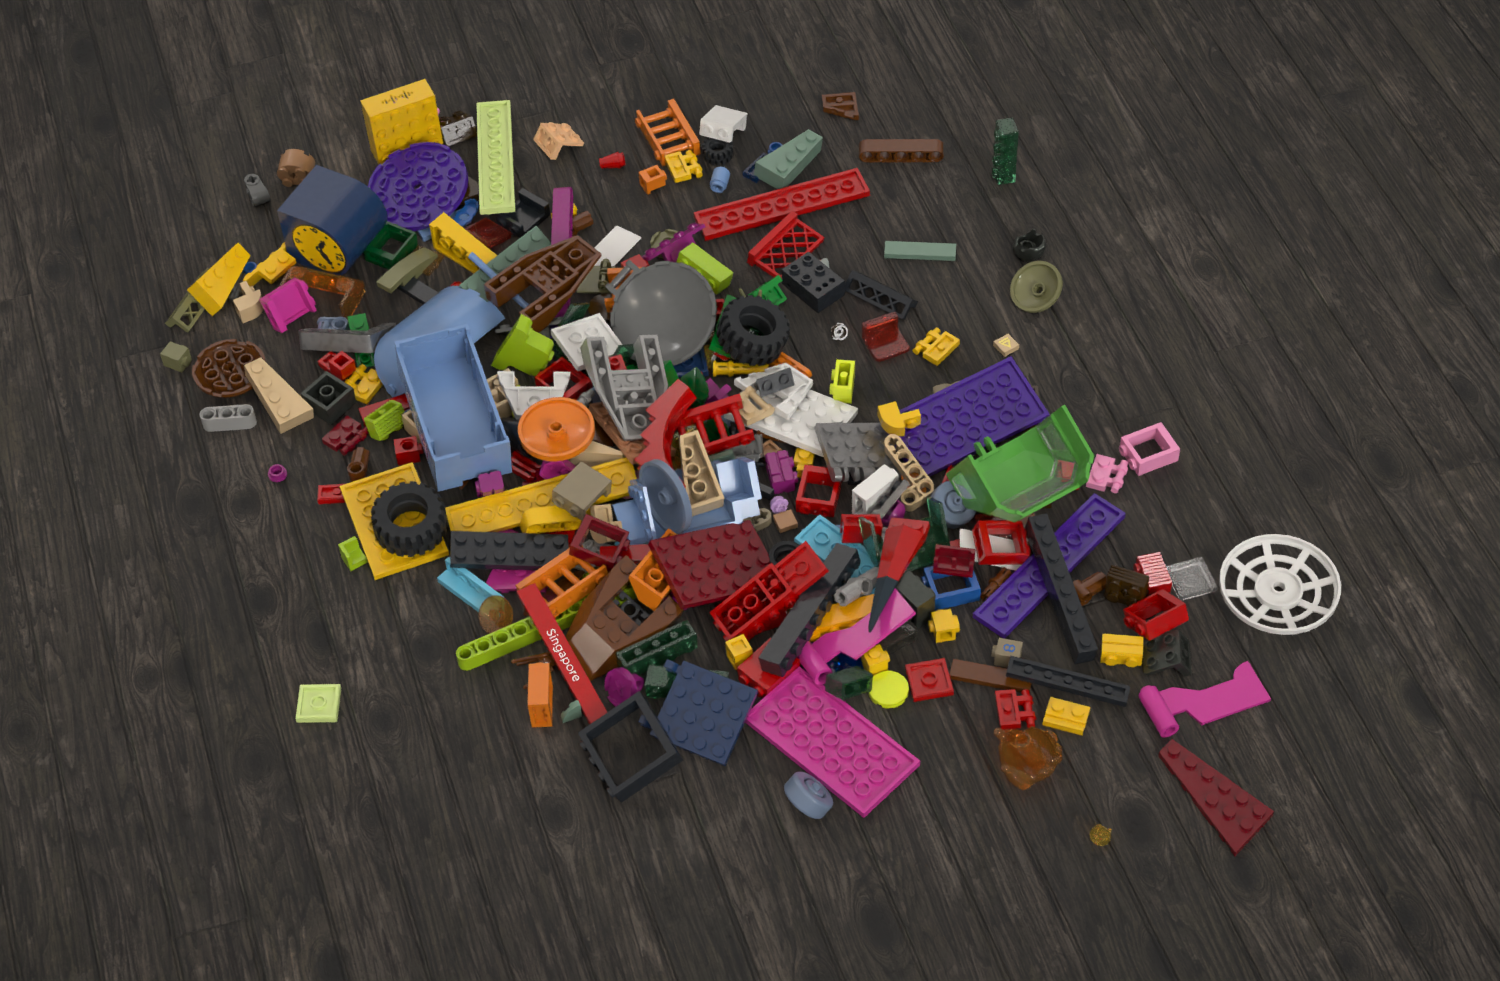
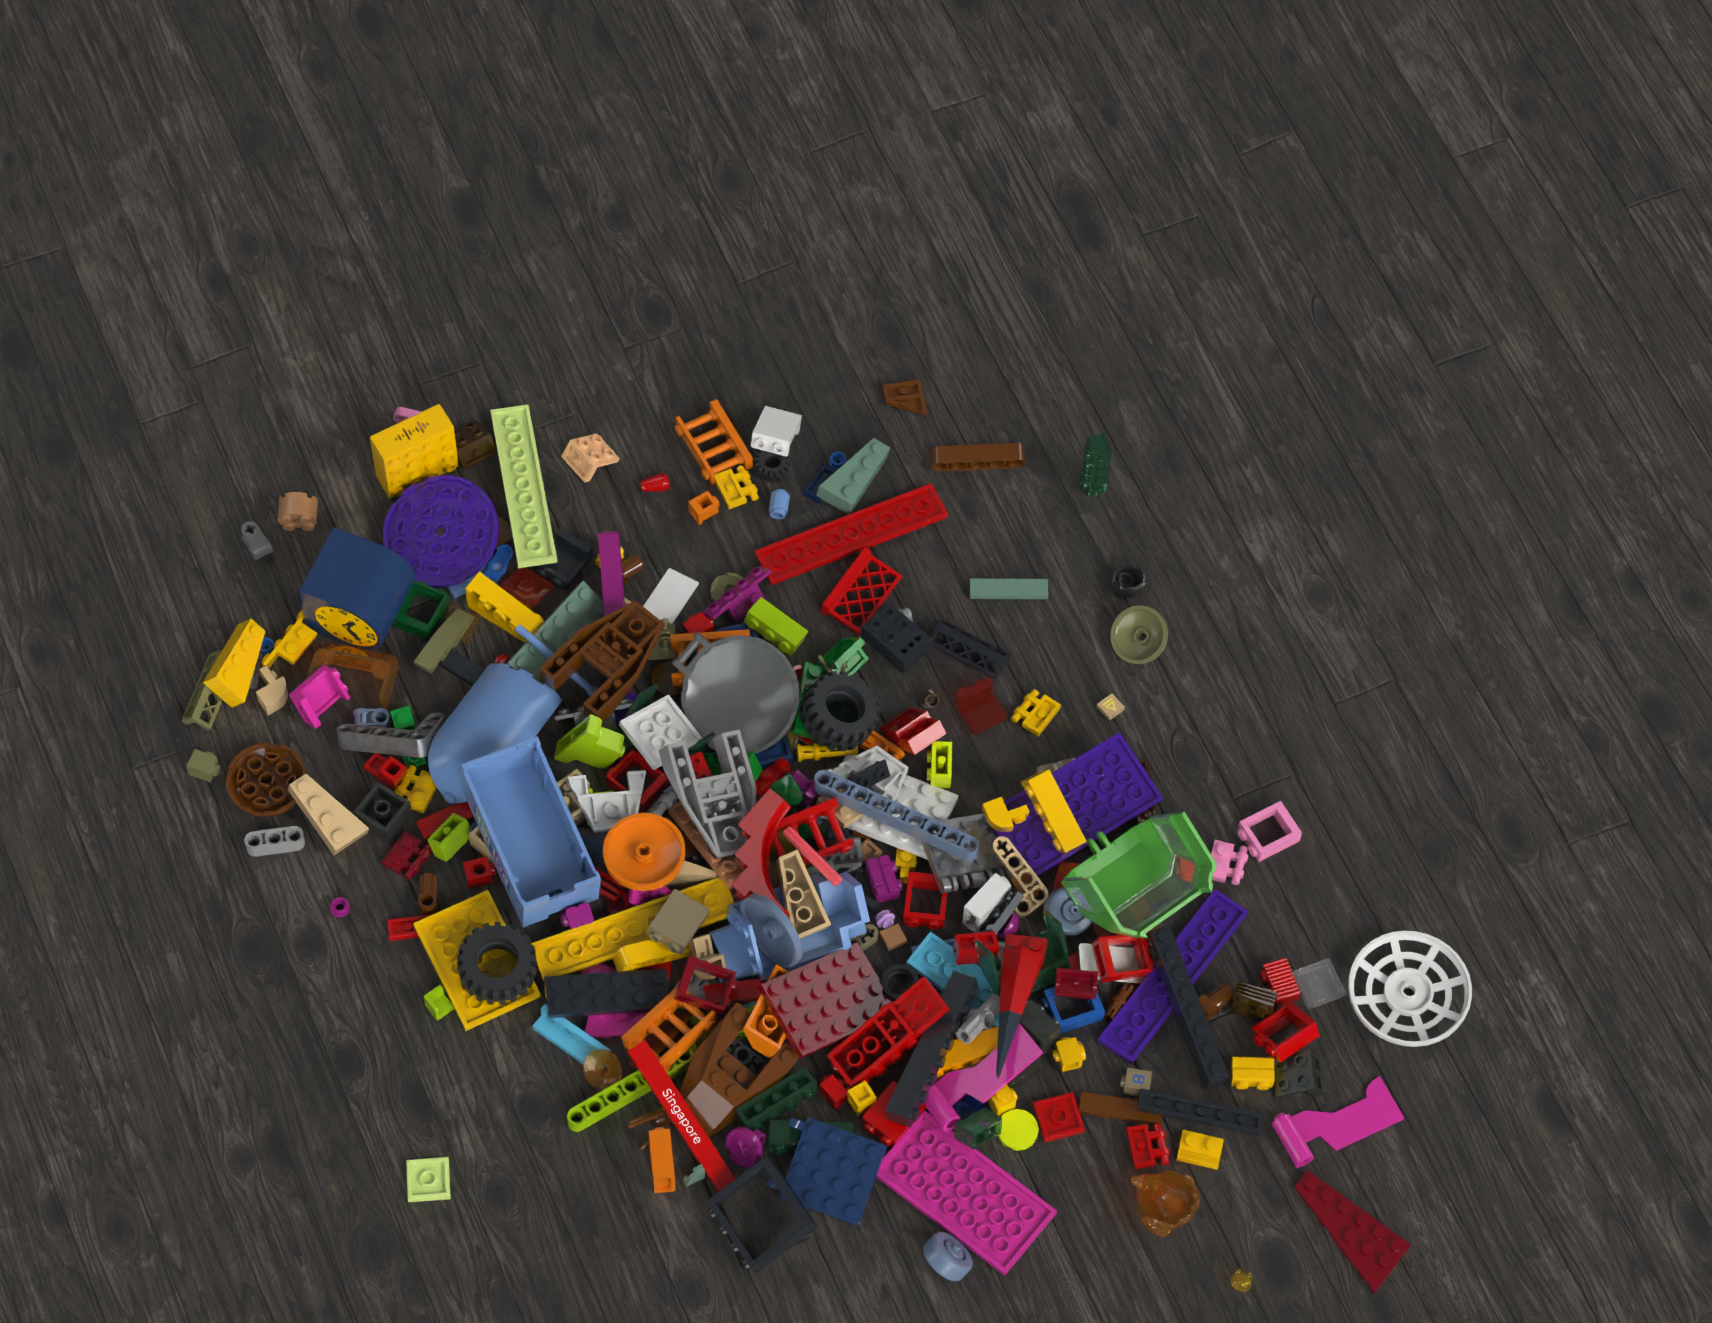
camera: 10 degrees left, 10 degrees up
none -> coral axle [783,827,843,886]
none -> sand blue beam [814,770,979,861]
none -> red brick [819,1074,851,1110]
none -> red slope [879,707,947,755]
none -> yellow wedge [1021,770,1087,853]

